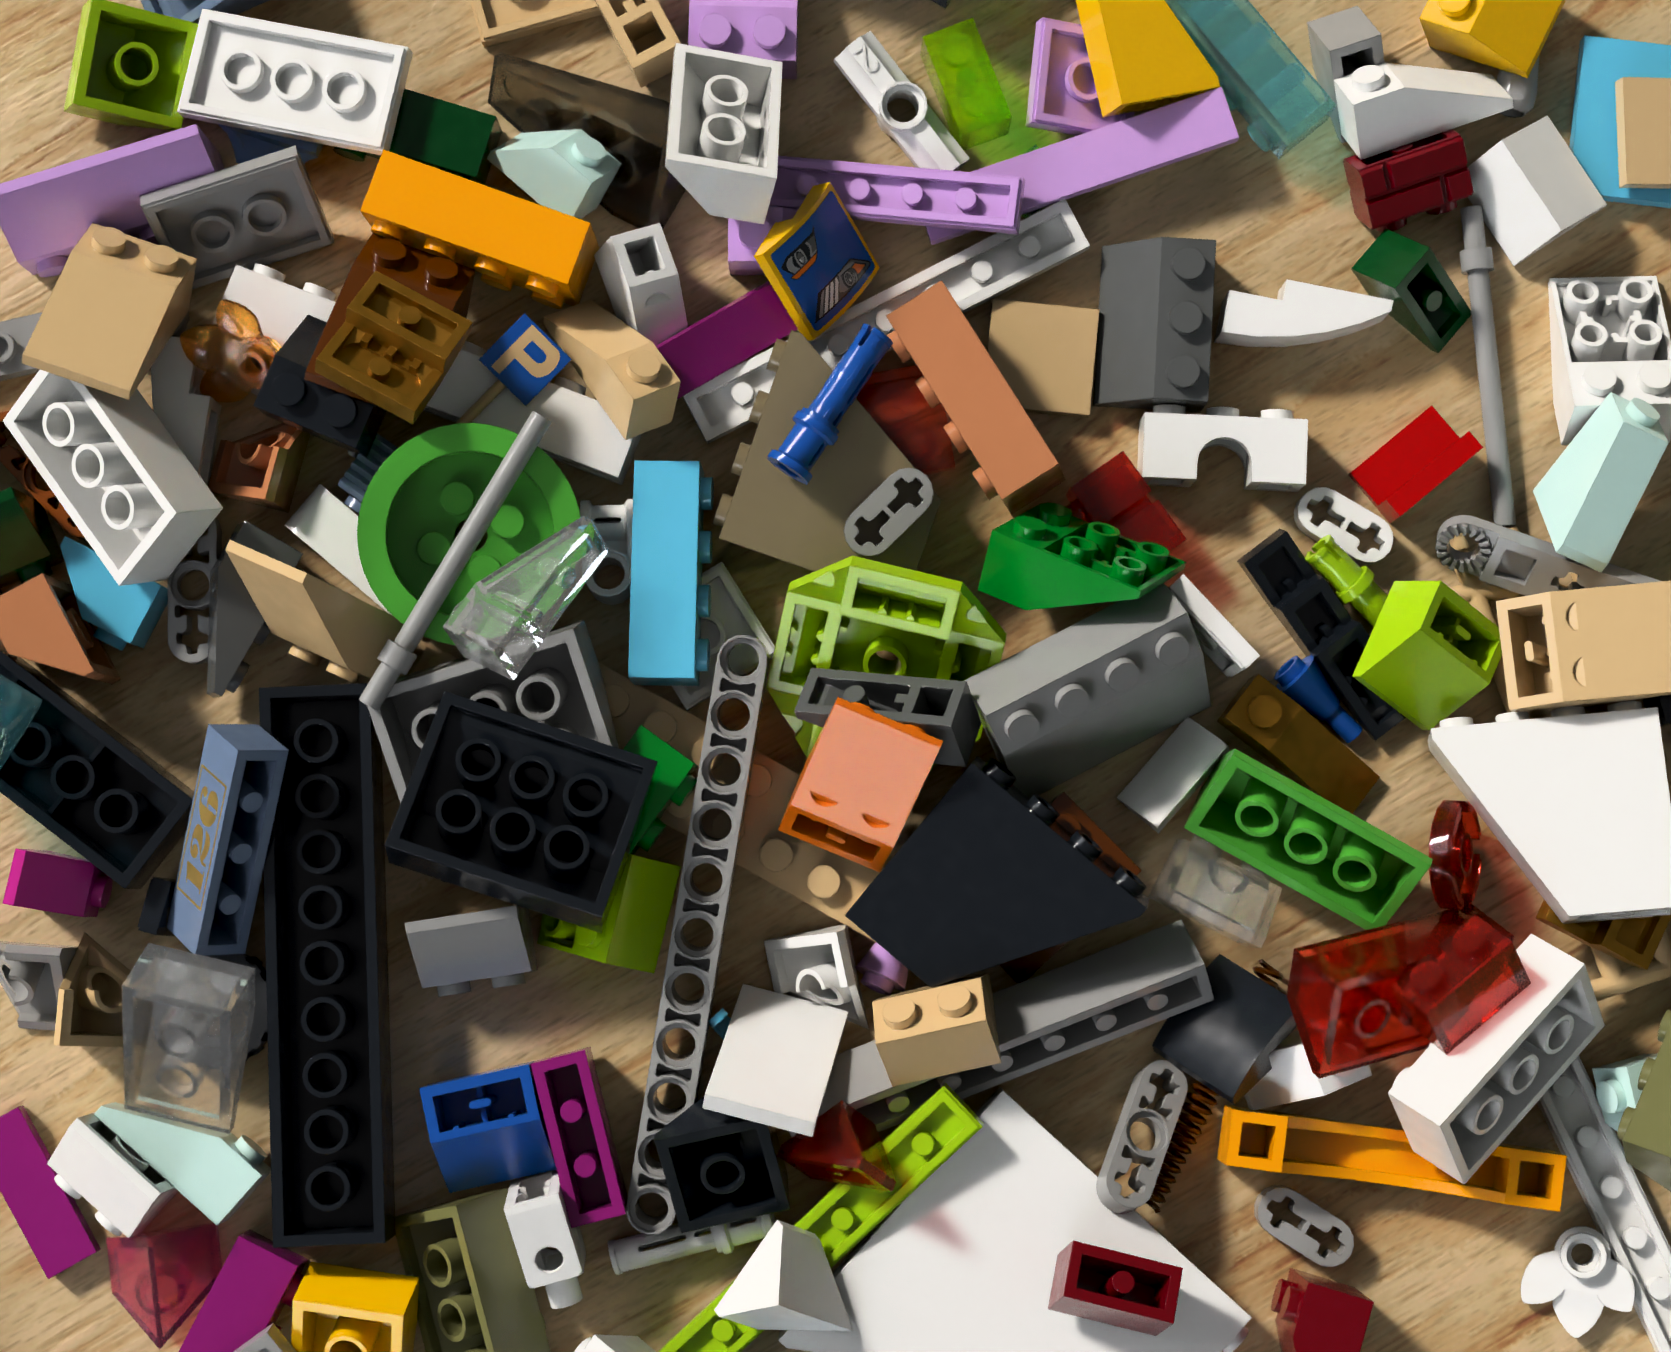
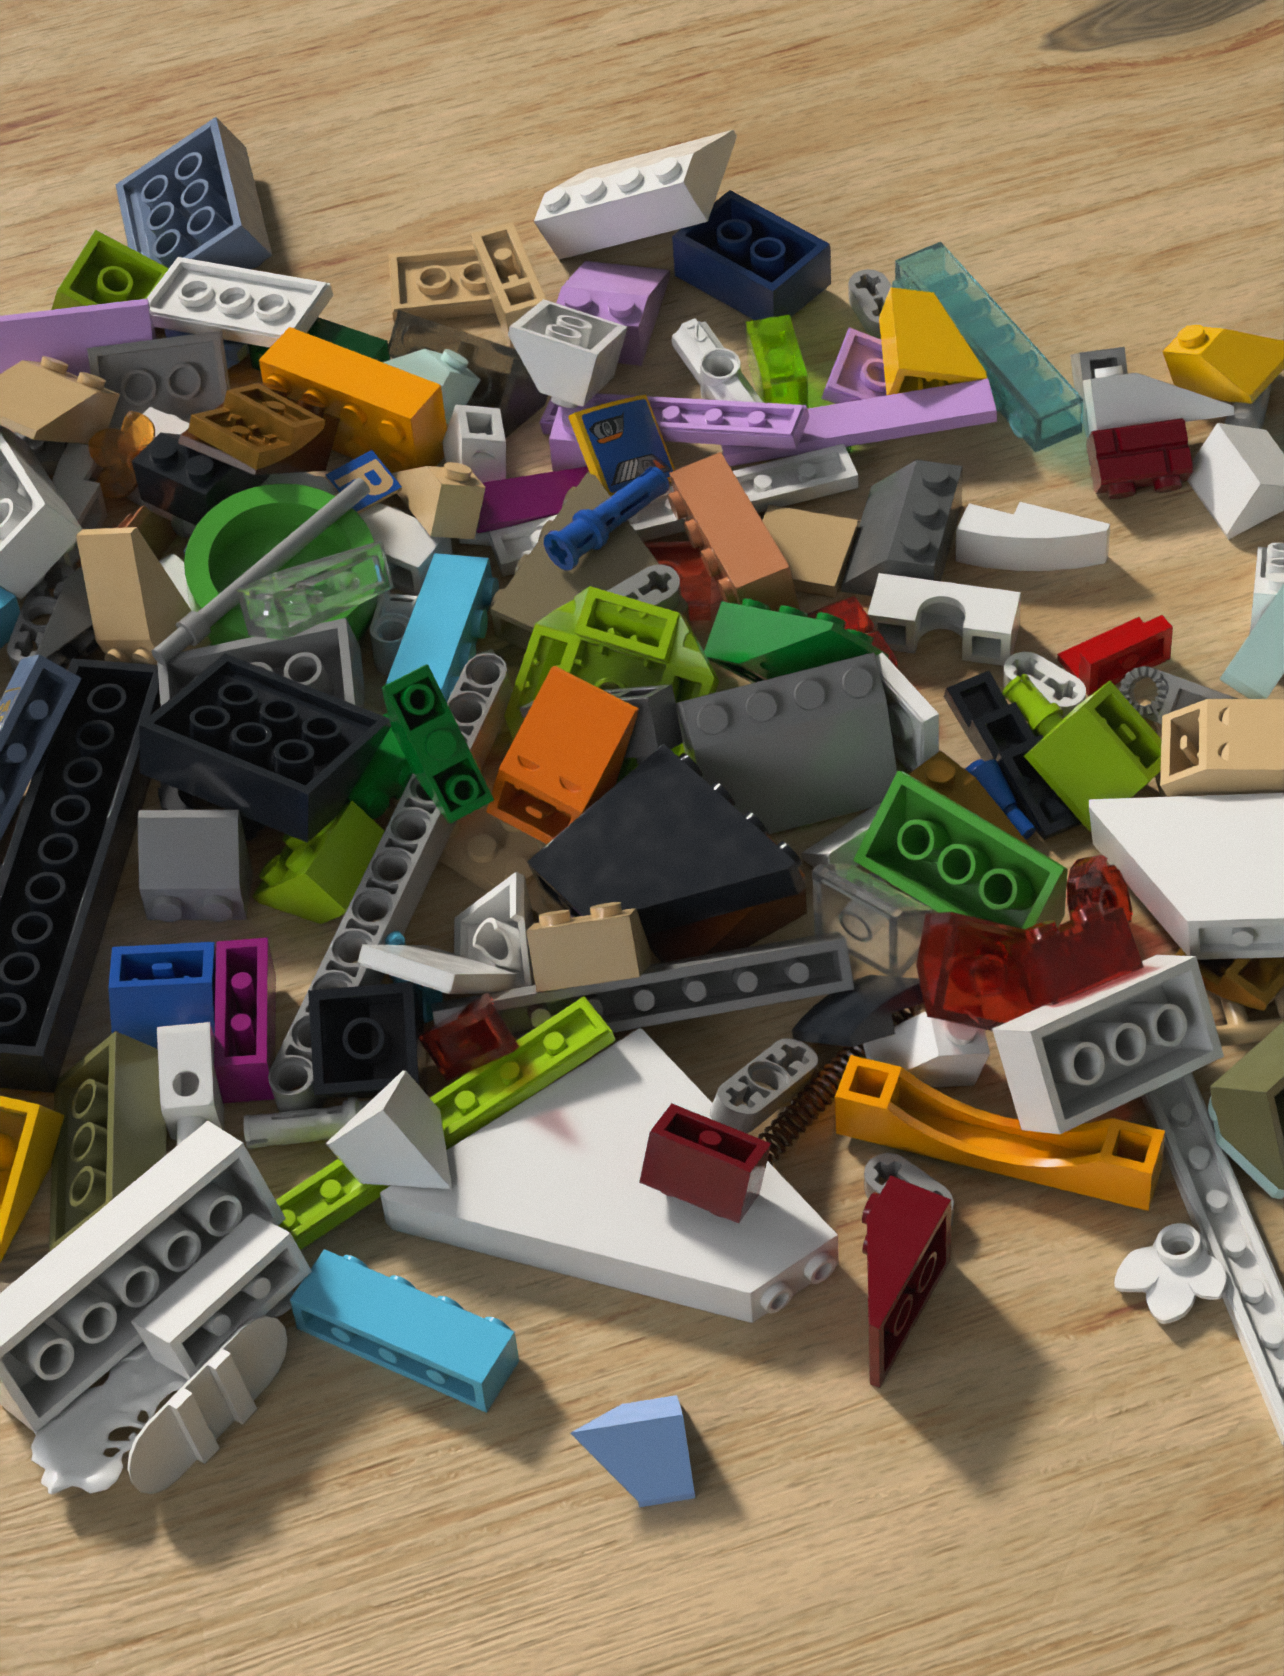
camera: 15 degrees right, 35 degrees down
dark green slope [1351,229,1471,353] -> none
light grey bar [1459,205,1516,527] -> none
none -> green slope [381,664,494,824]

